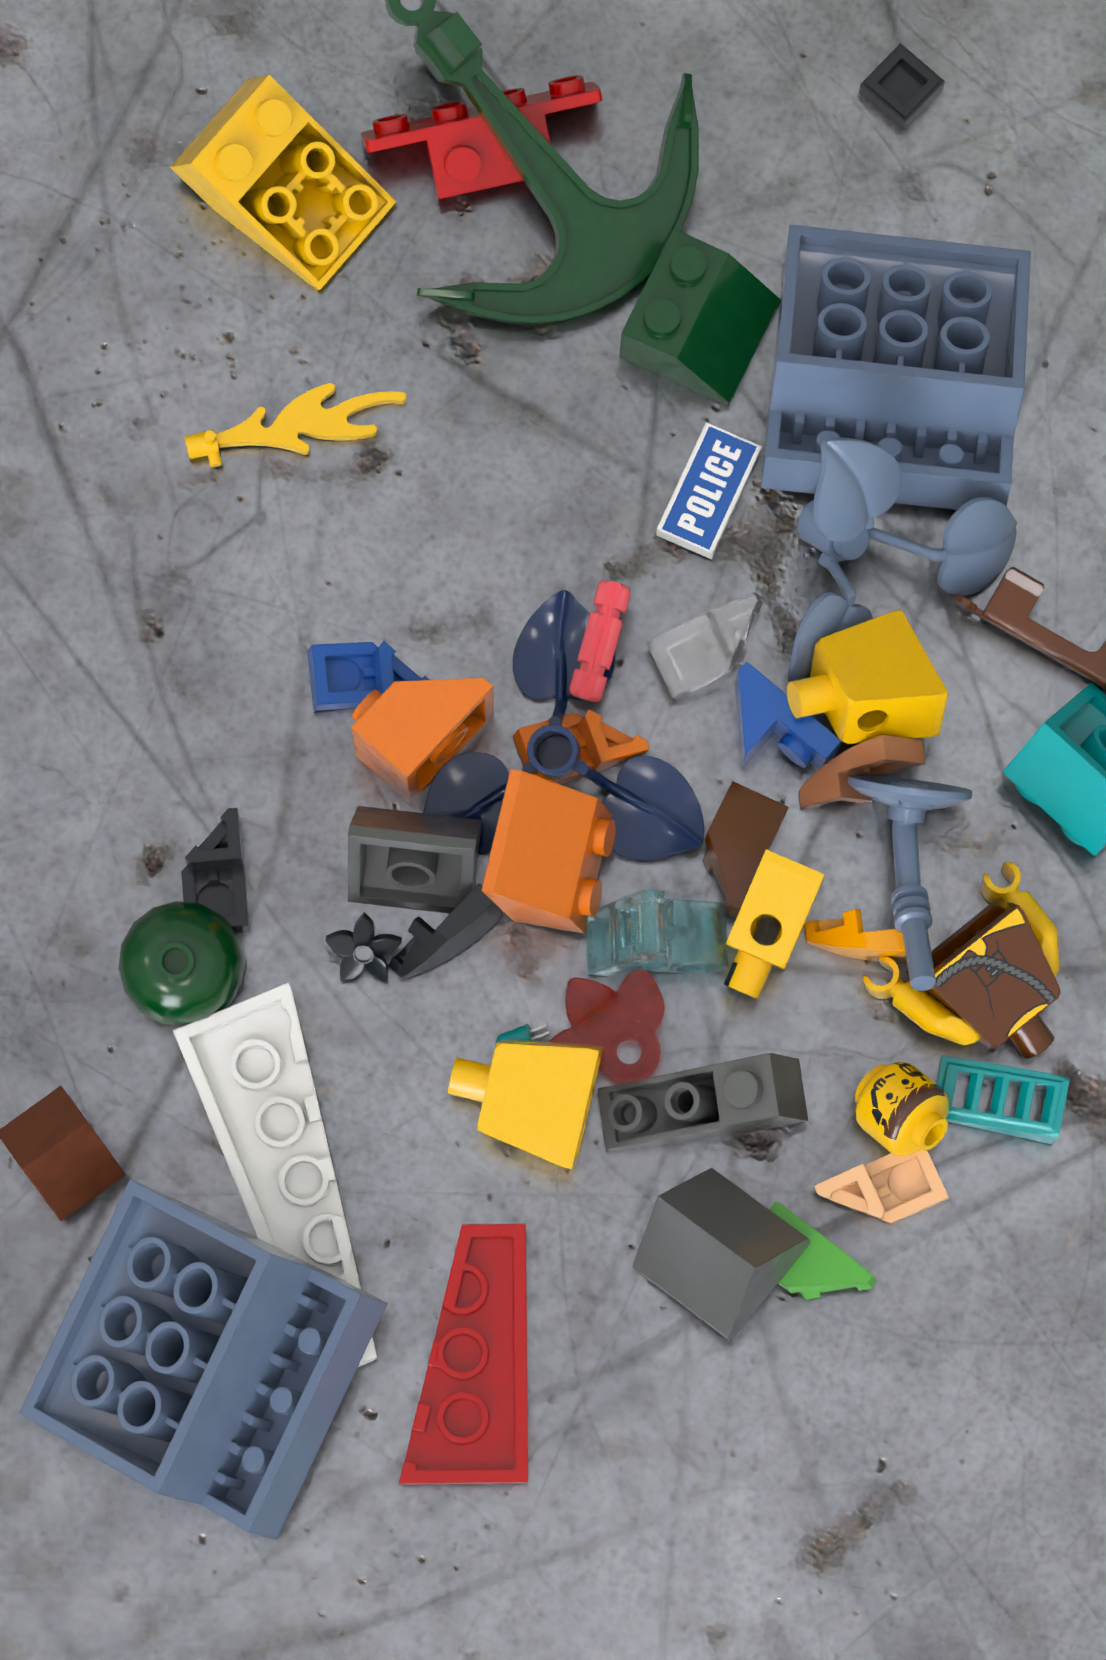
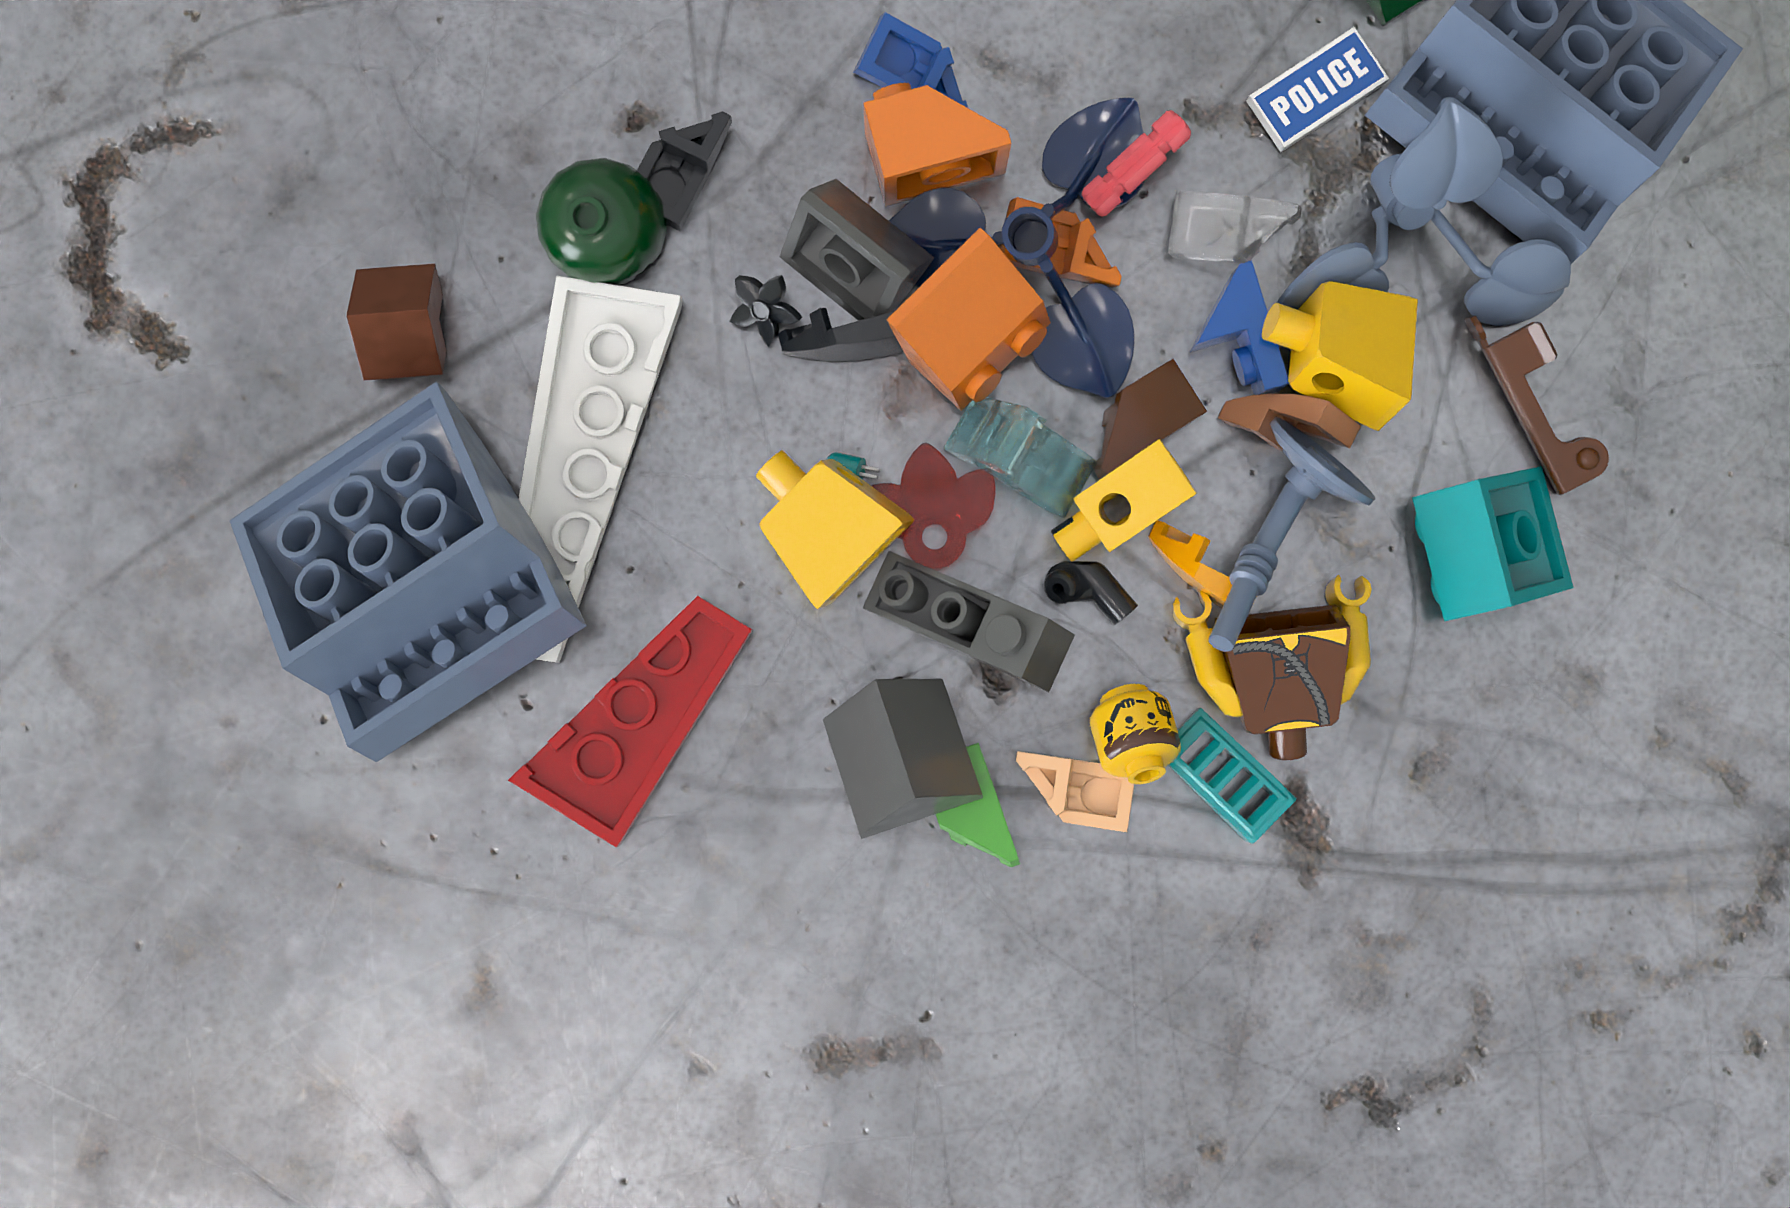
camera: 35 degrees right, 10 degrees up
none -> black arm [1044,561,1138,625]

